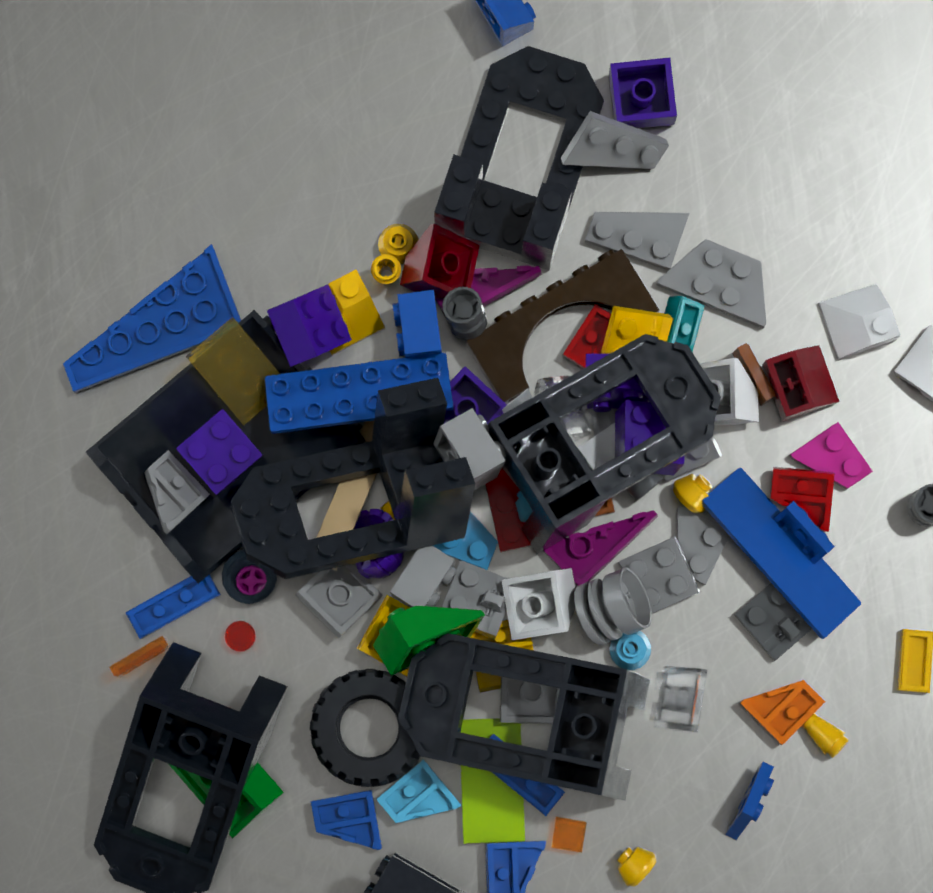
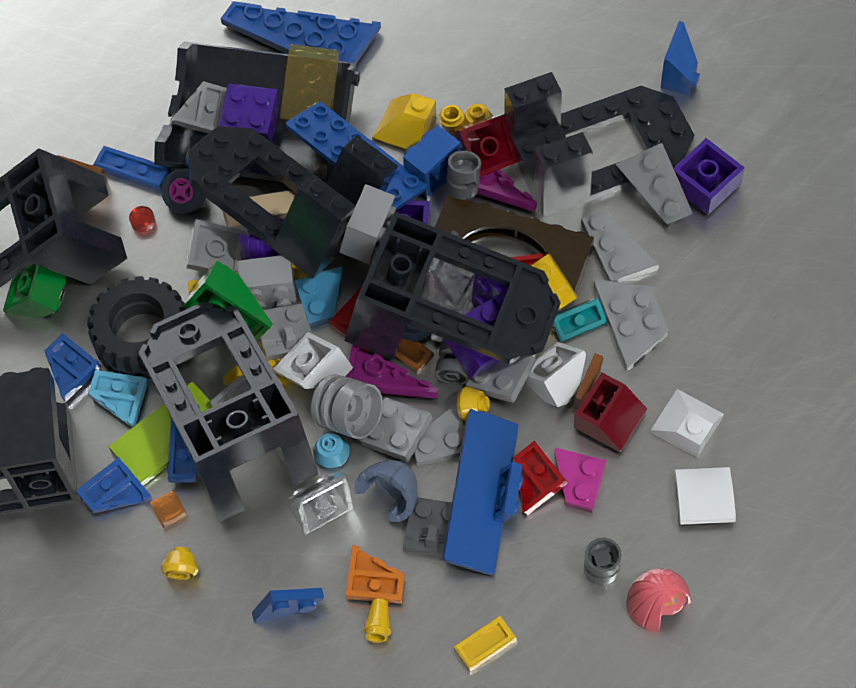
camera: 55 degrees right, 20 degrees down
dark purple brick [267,284,352,367] -> none
none -> sand blue hair [355,460,417,522]

